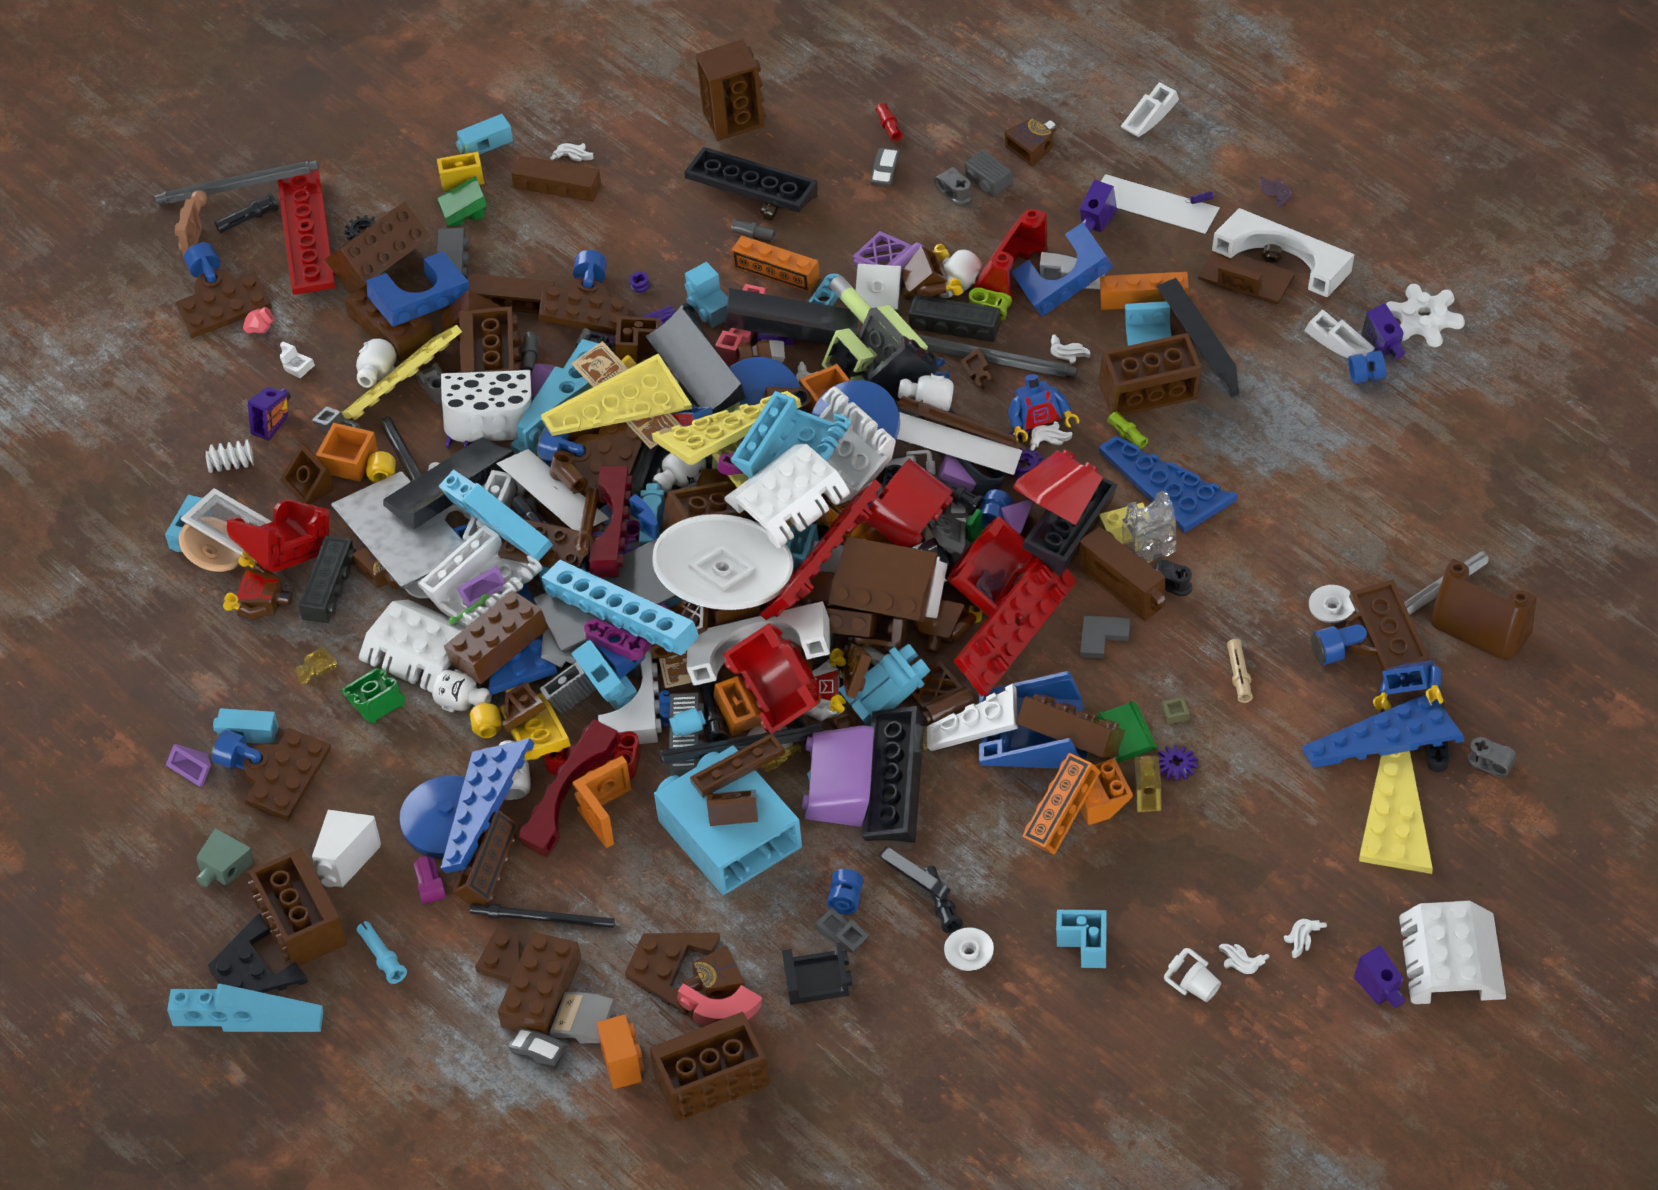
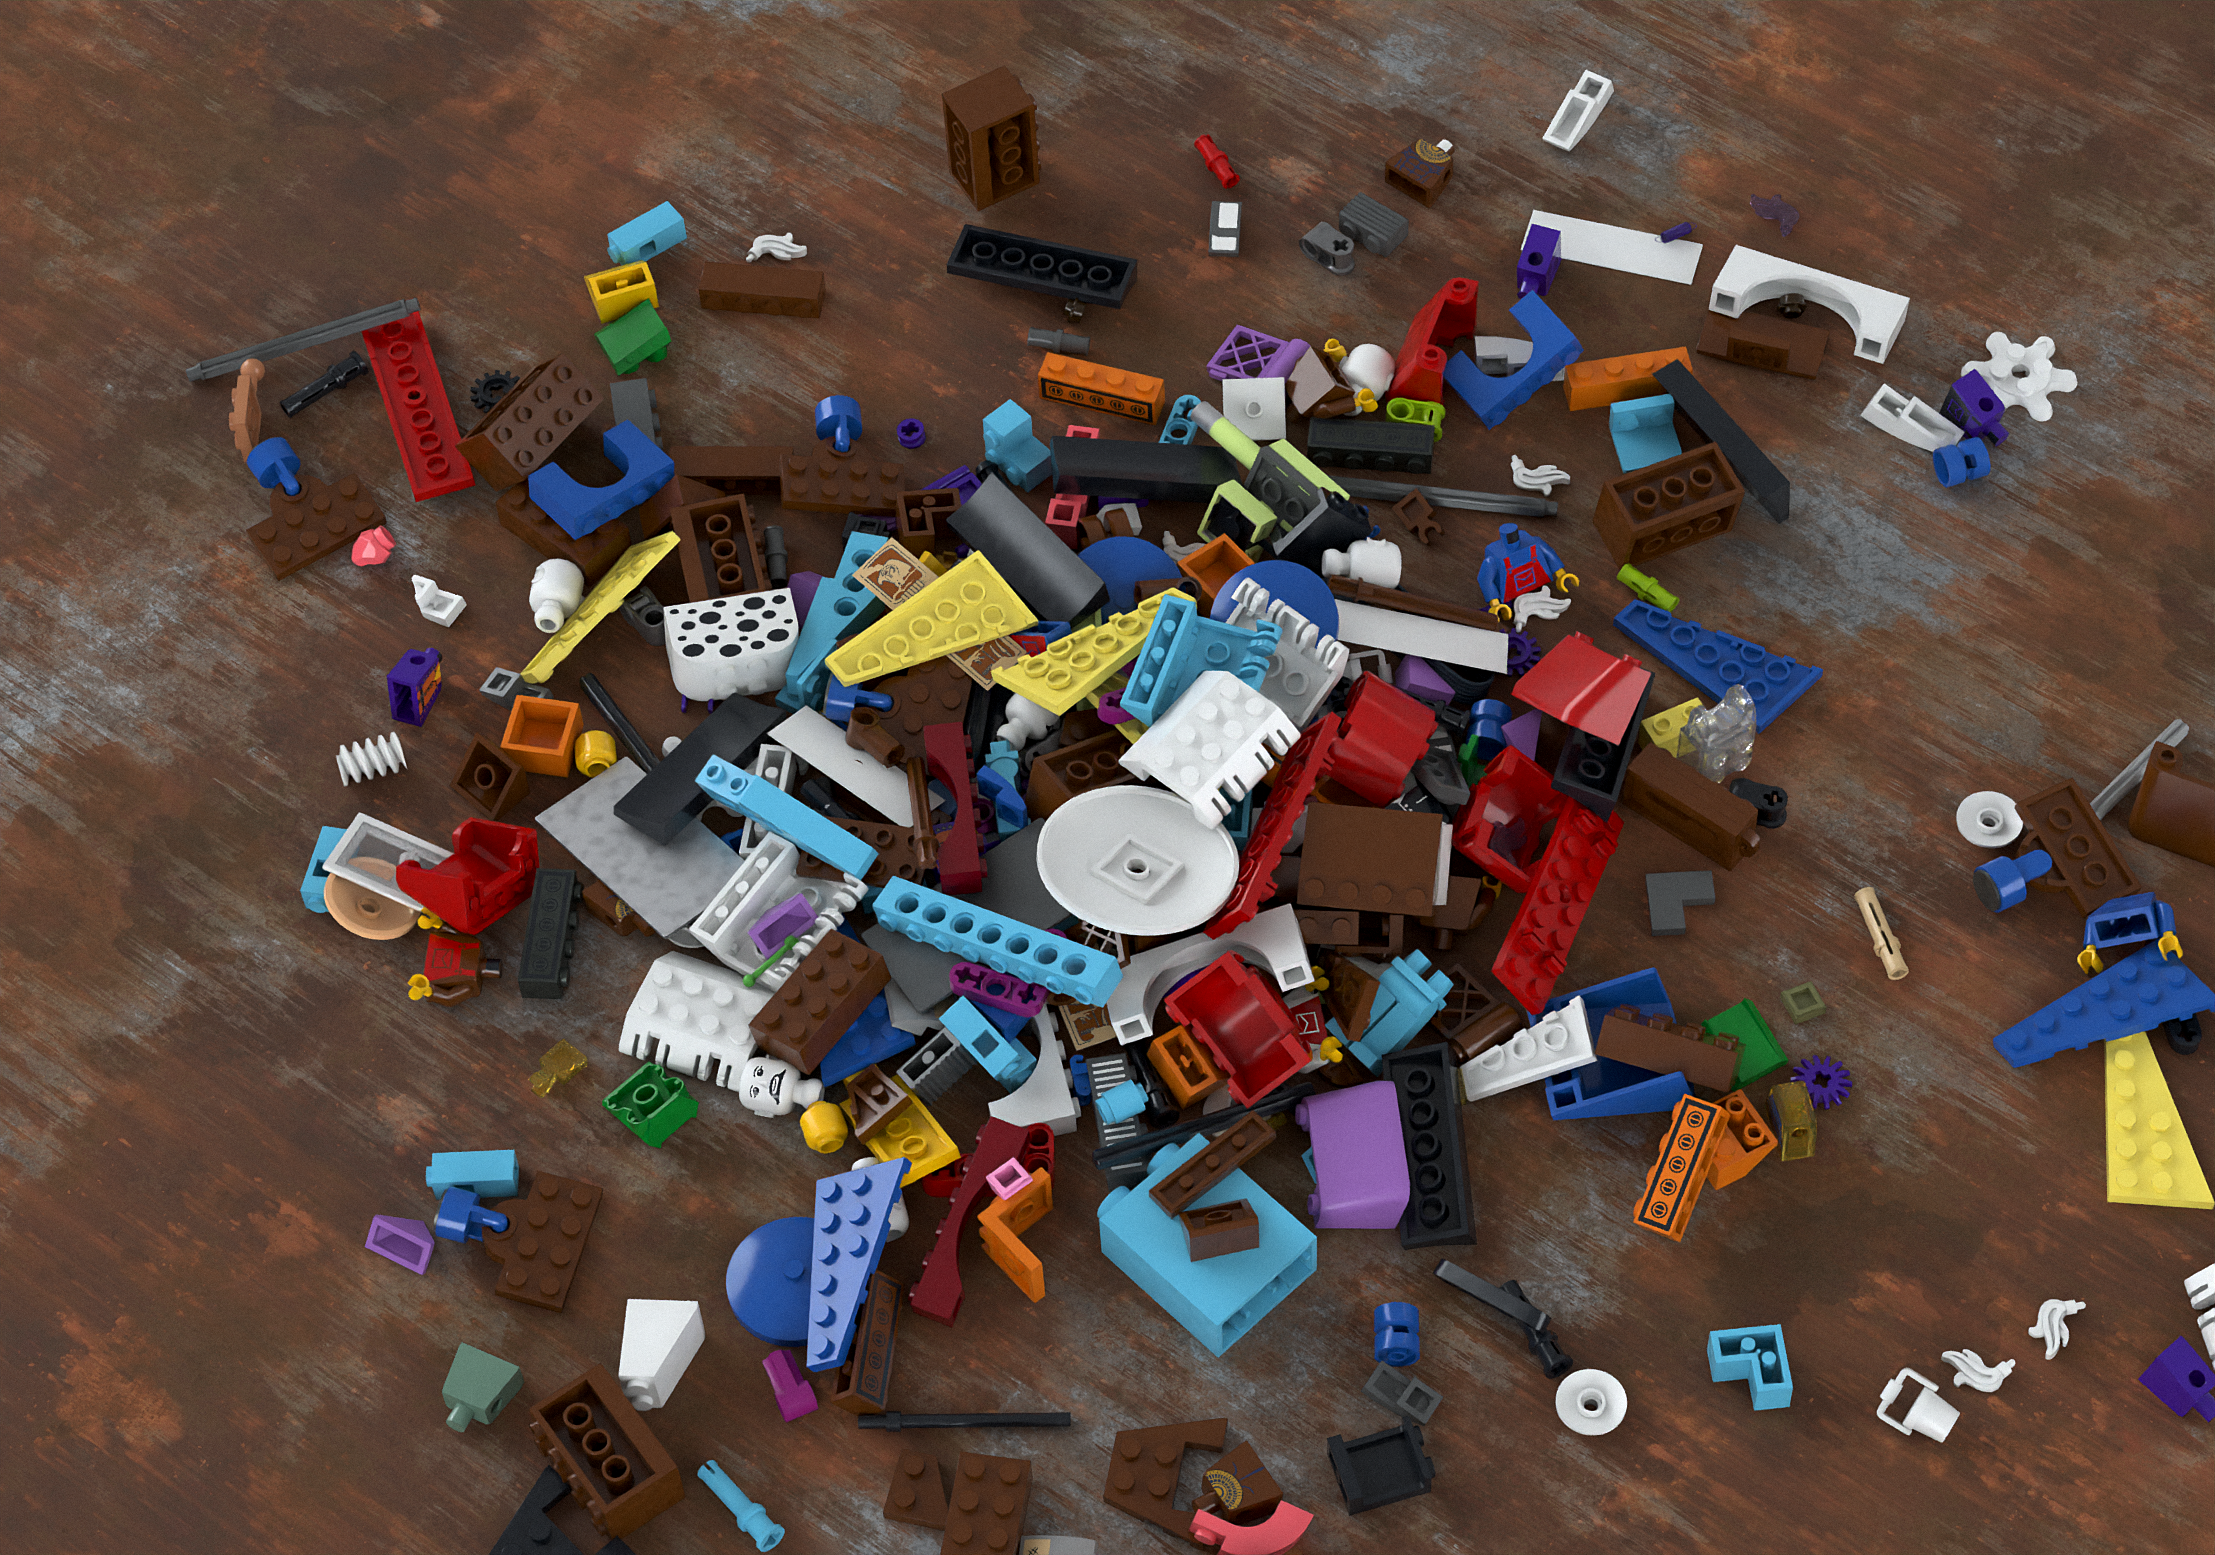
camera: 10 degrees left, 5 degrees up
none -> bright pink slope [986,1157,1033,1200]

